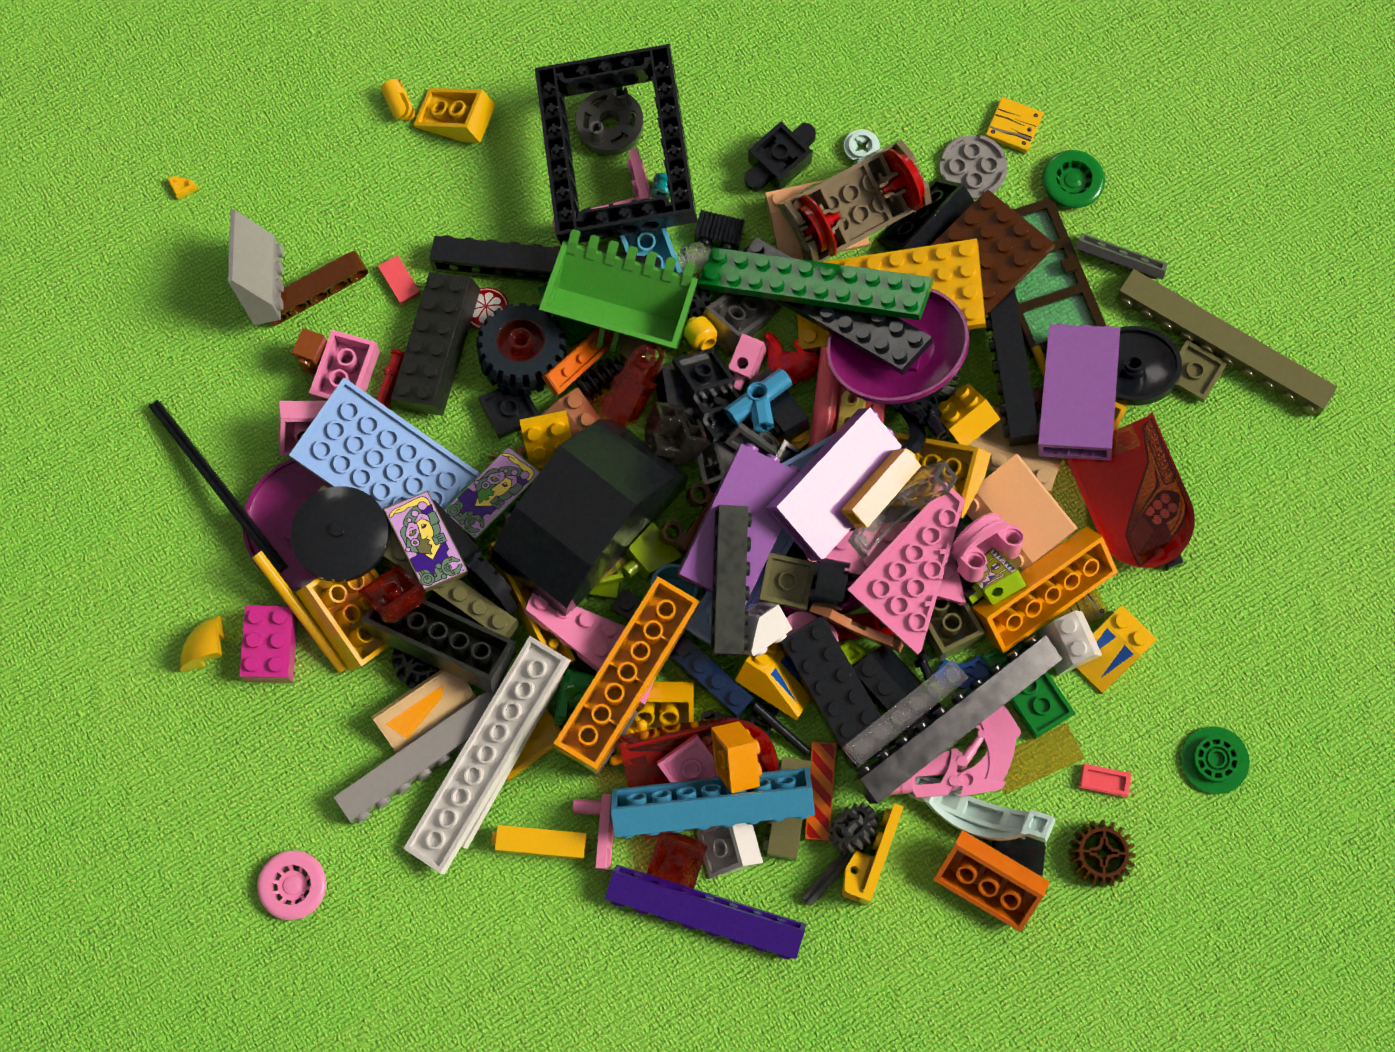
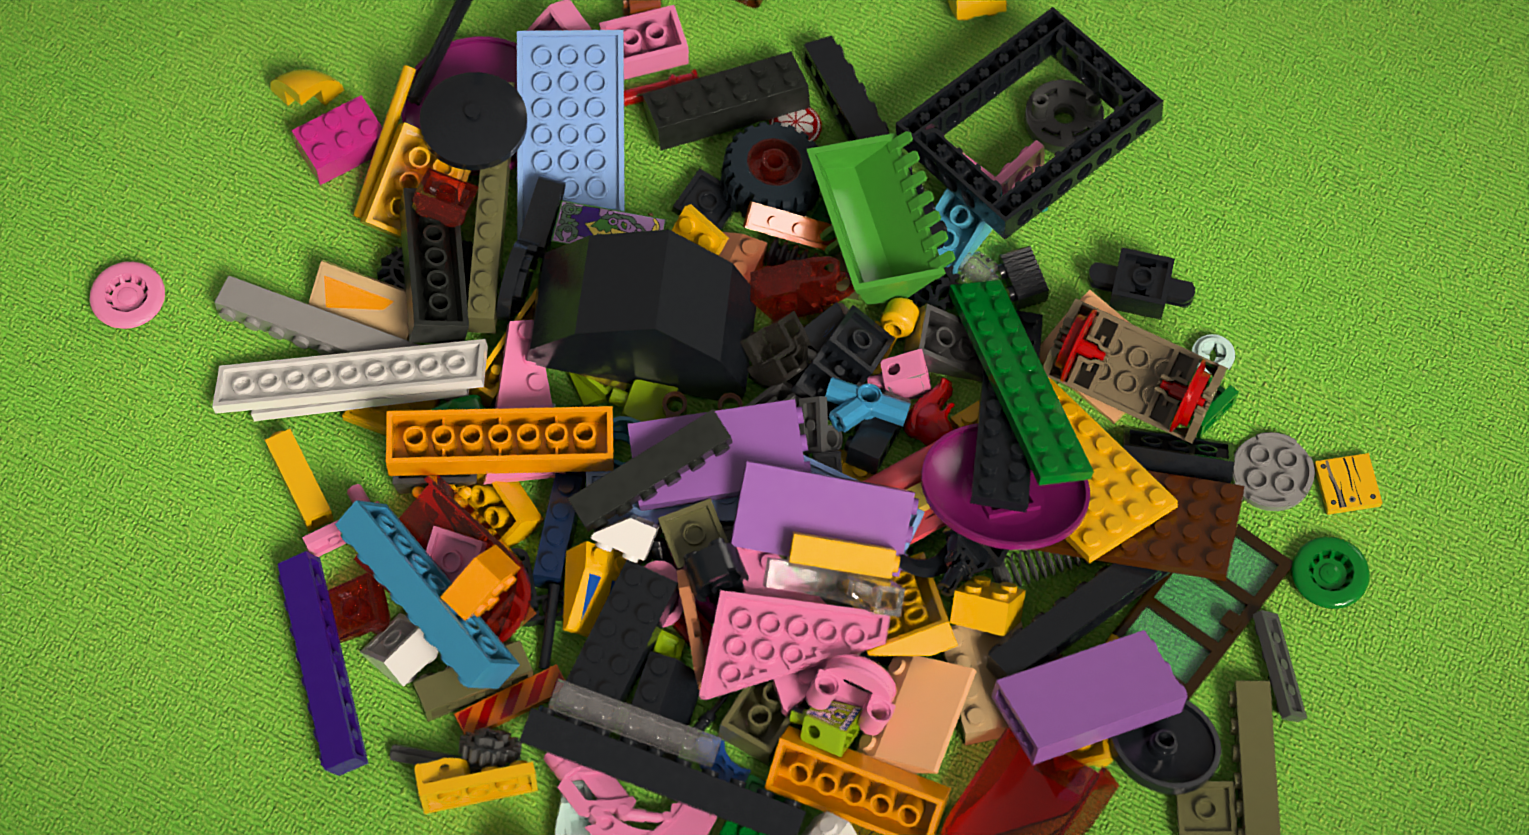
camera: 55 degrees right, 10 degrees down
coral tile [378,255,421,305] -> none
tile [383,491,468,593] -> none

